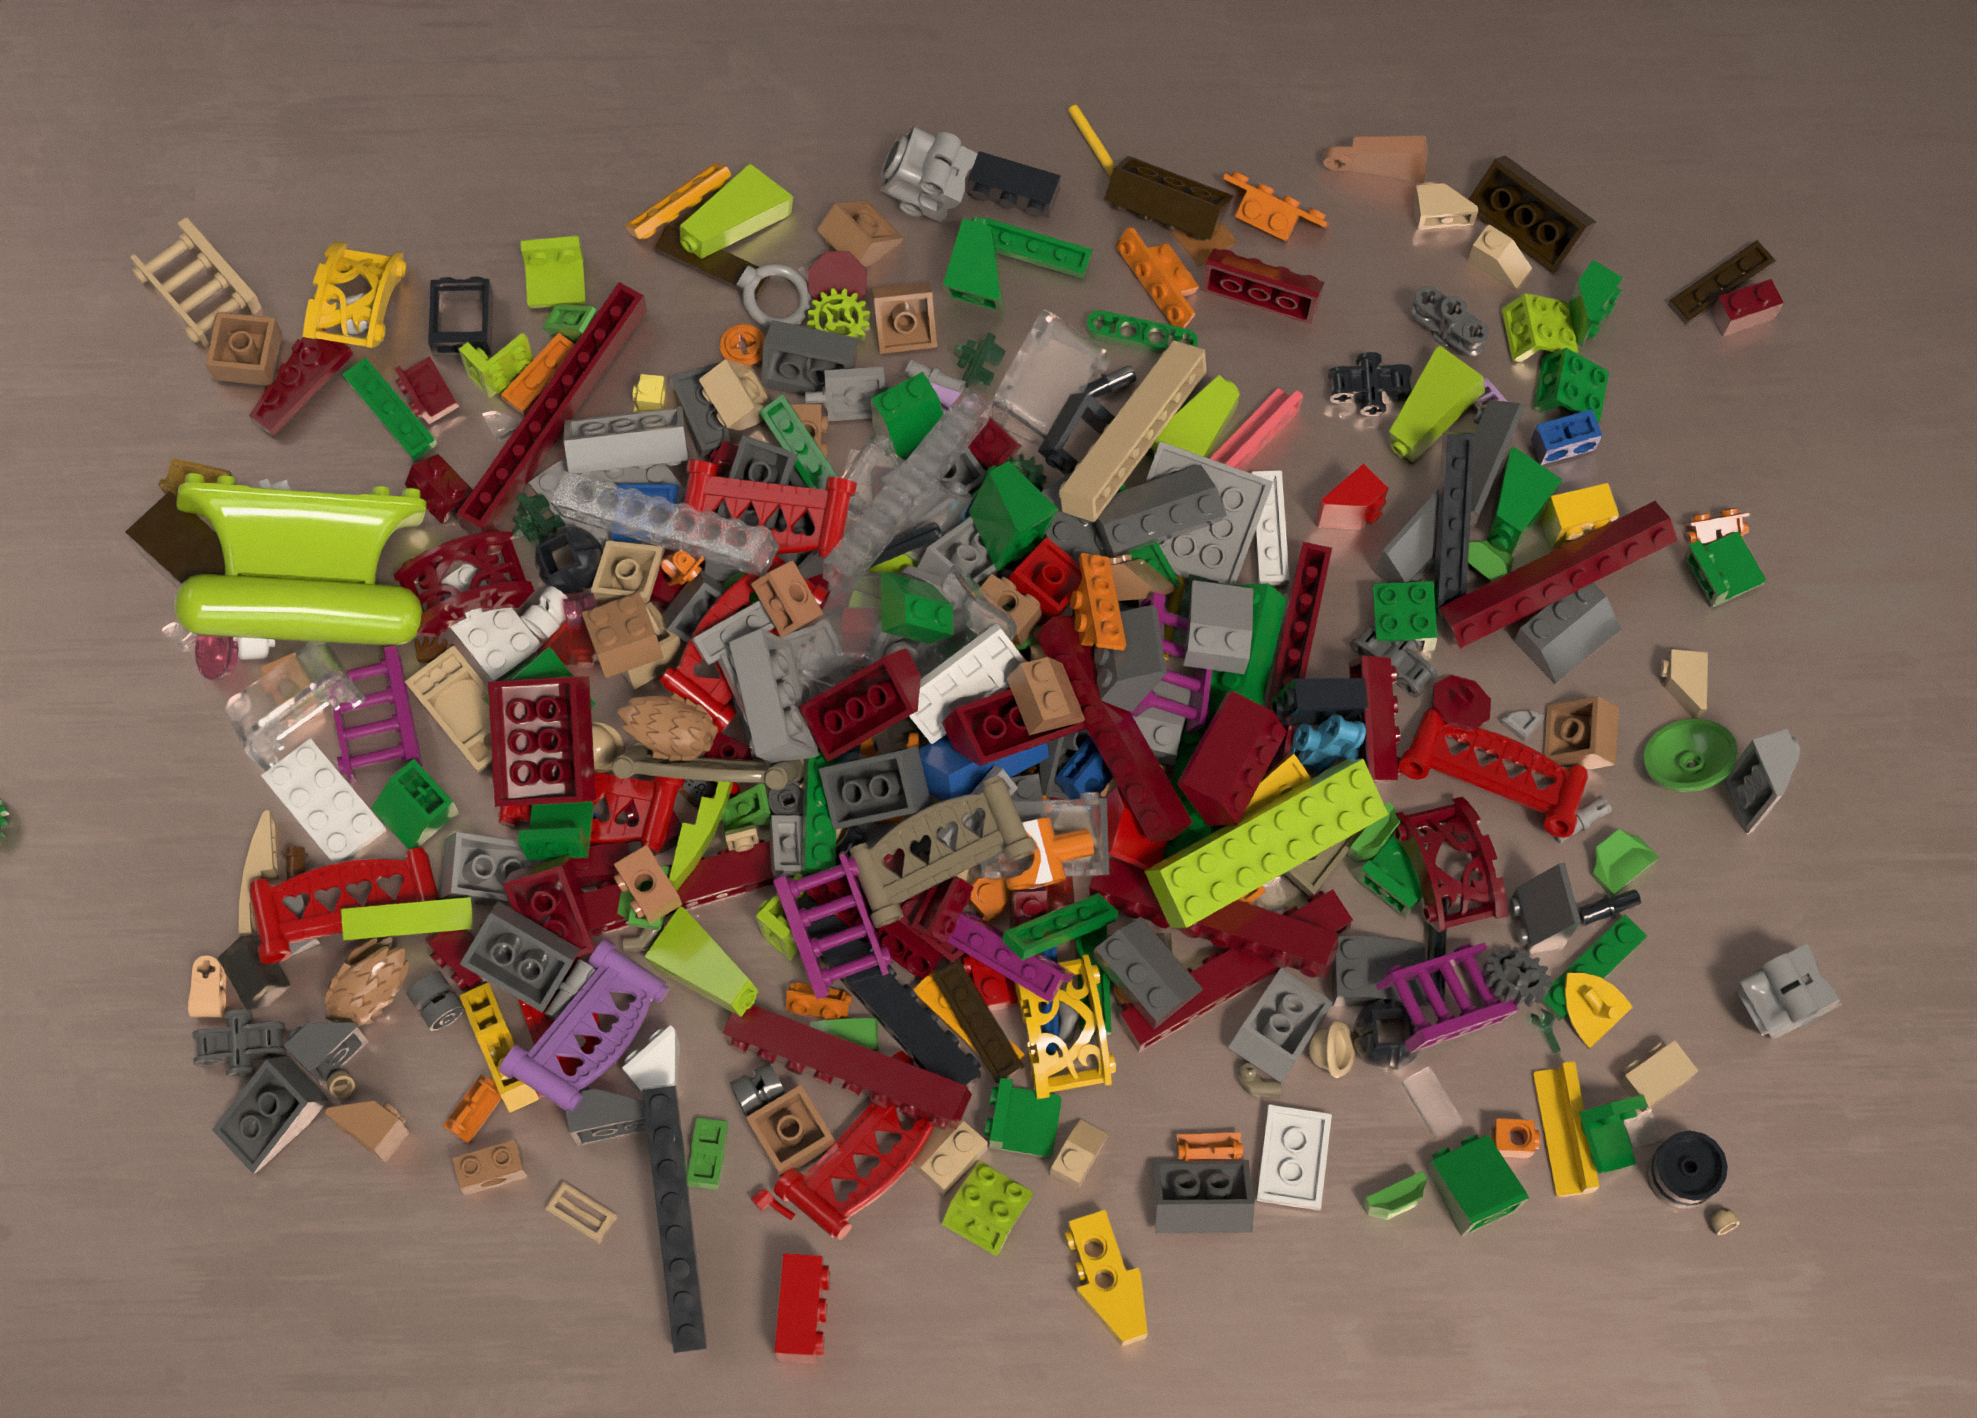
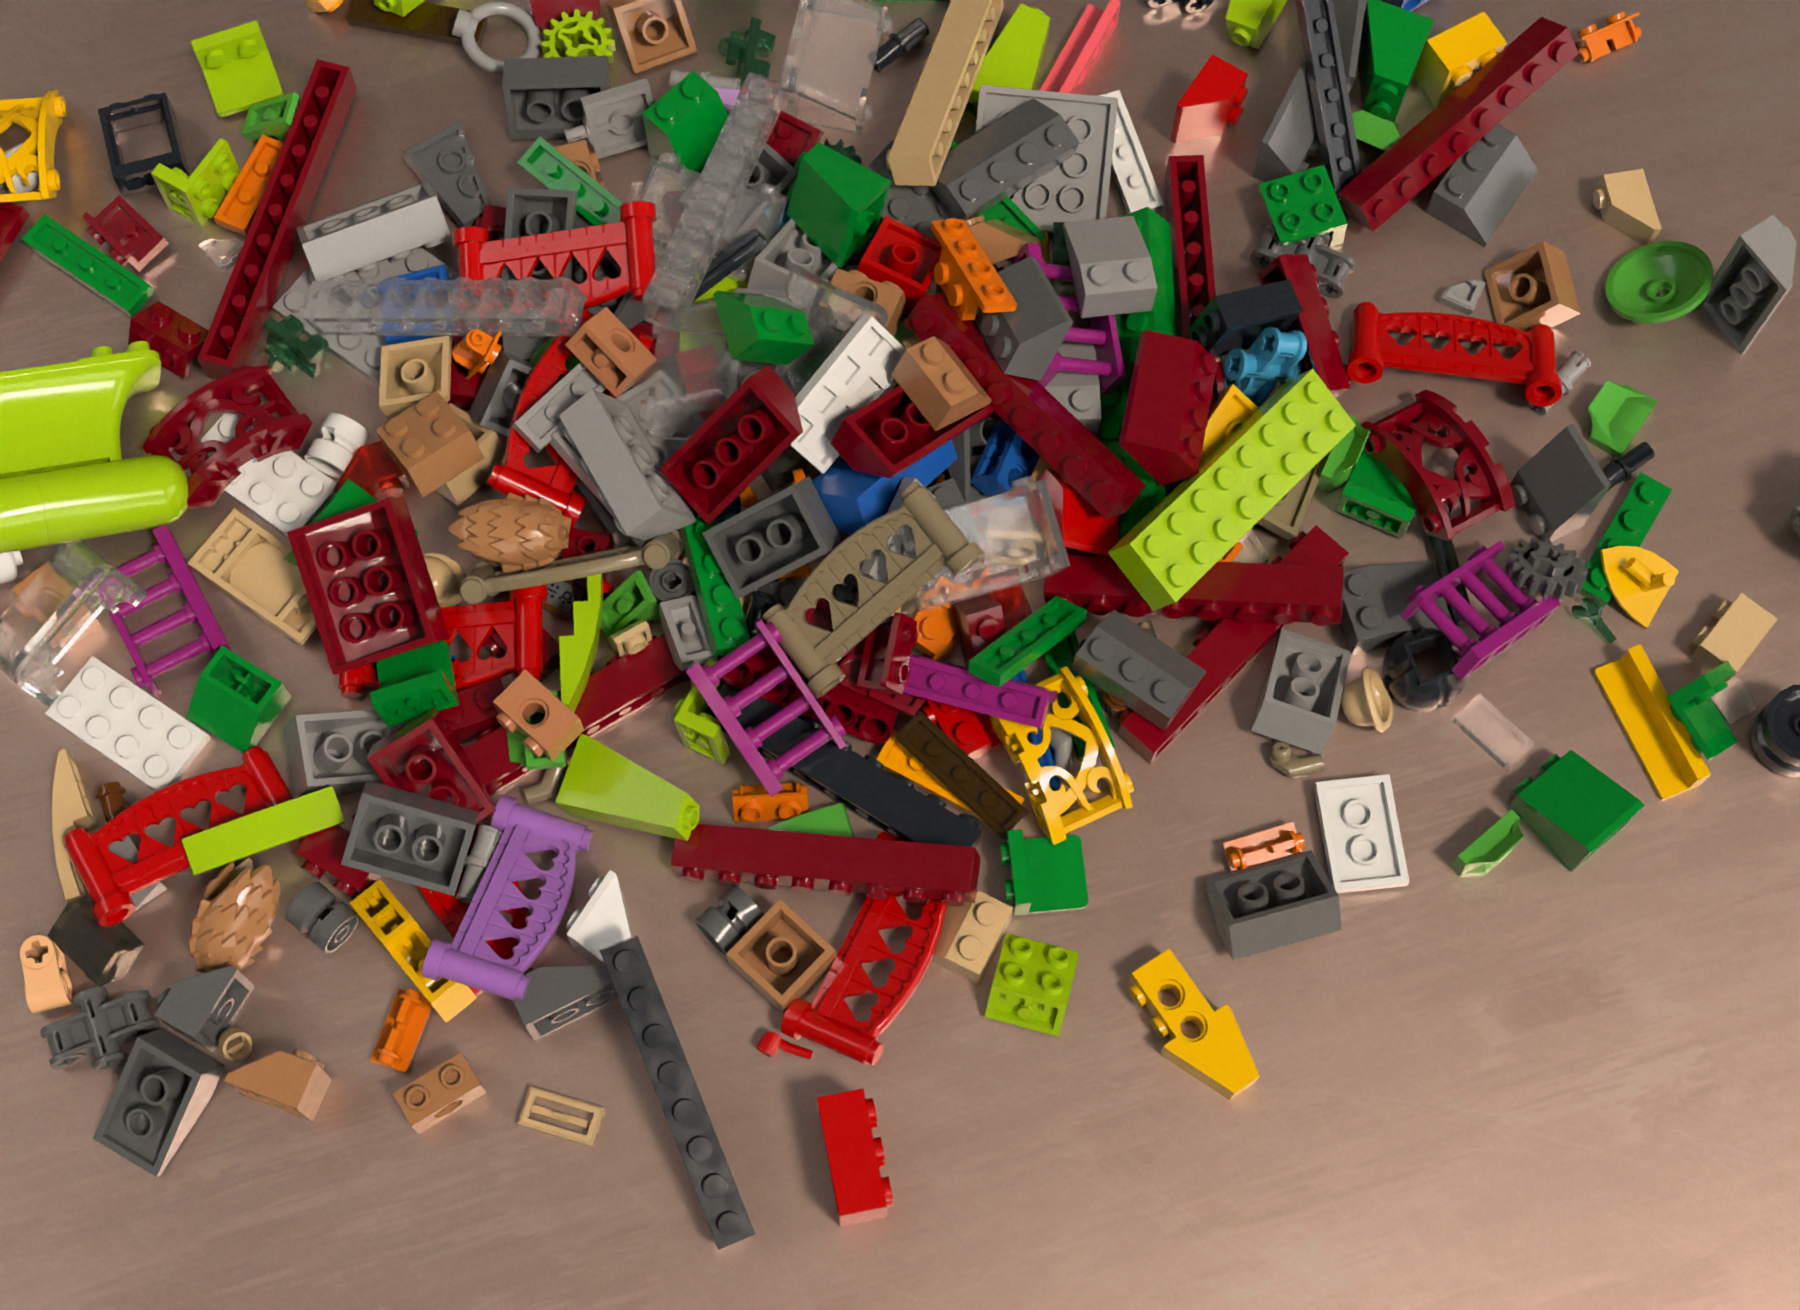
camera: 15 degrees left, 0 degrees up
reddish brown piece [415,637,455,664] -> none
black piece [535,525,603,594] -> none
clear pink wheel [563,593,597,629] -> none
light yellow brick [633,374,667,412] -> none
bright green slope [687,1118,728,1190] -> none
tan slope [699,359,773,431] -> none
orange gear [720,324,765,366] -> none
orange connector [1006,817,1094,890] -> none
black window [1038,392,1115,476] -> none
tan slope [1050,1119,1109,1190] -> none
dark red piece [1432,675,1491,731] -> none
orange brick [1491,1118,1540,1158] -> none
green bracket [1684,532,1766,608] -> none

